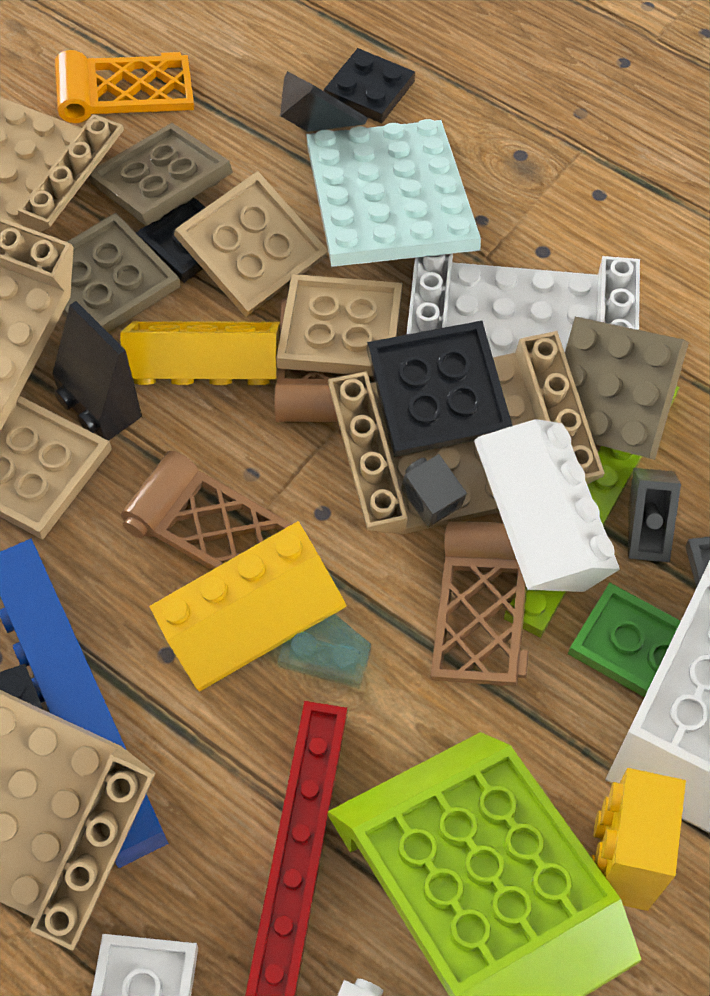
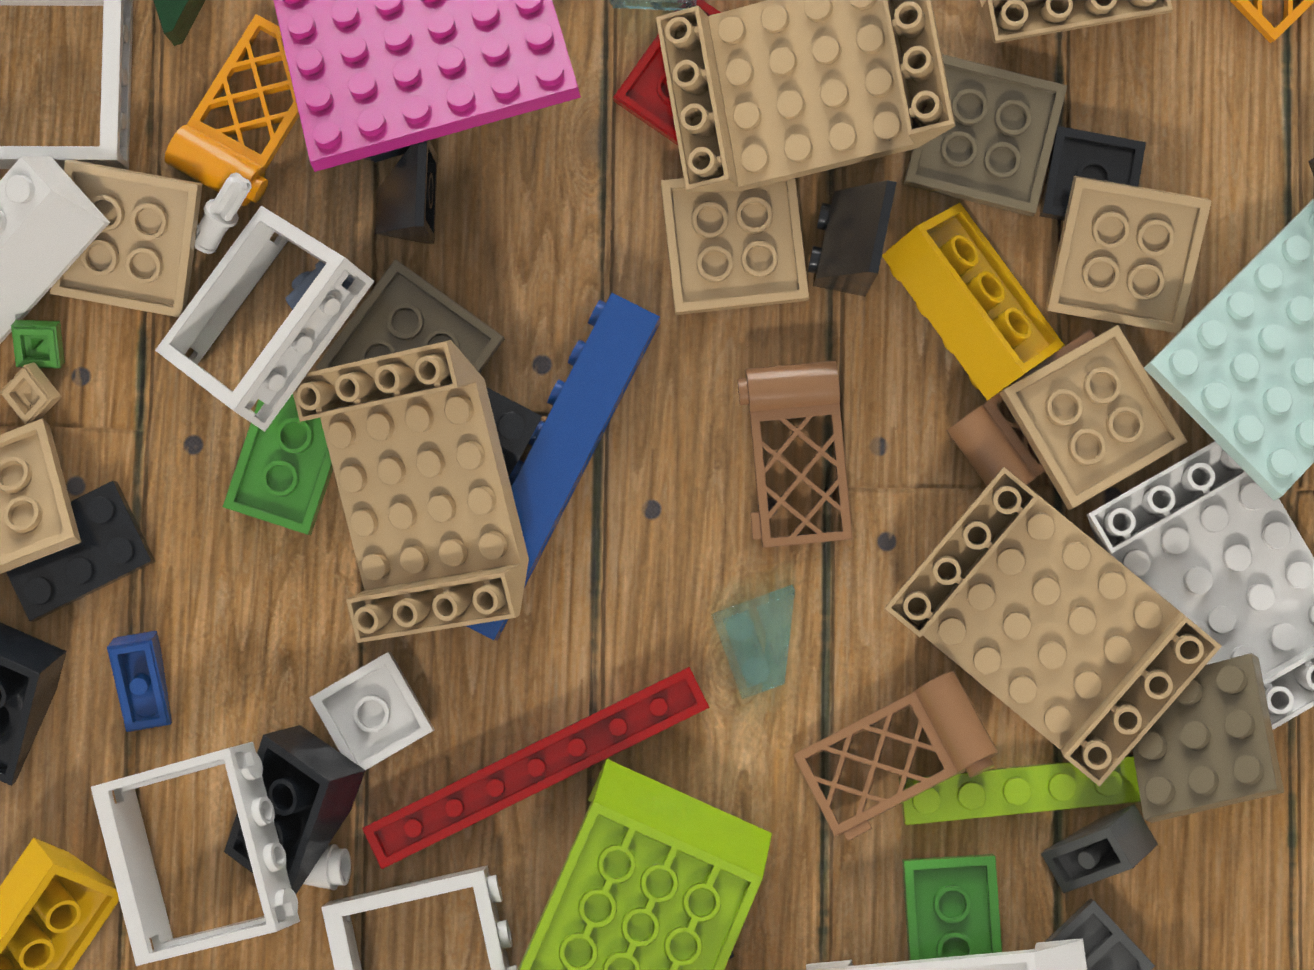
camera: 60 degrees right, 25 degrees up
dark tan plate [89,123,233,226] -> none
yellow slope [149,521,347,692] -> none
black plate [367,320,512,457] -> none
dark grey brick [401,454,467,527] -> none
white slope [474,419,620,592] -> none

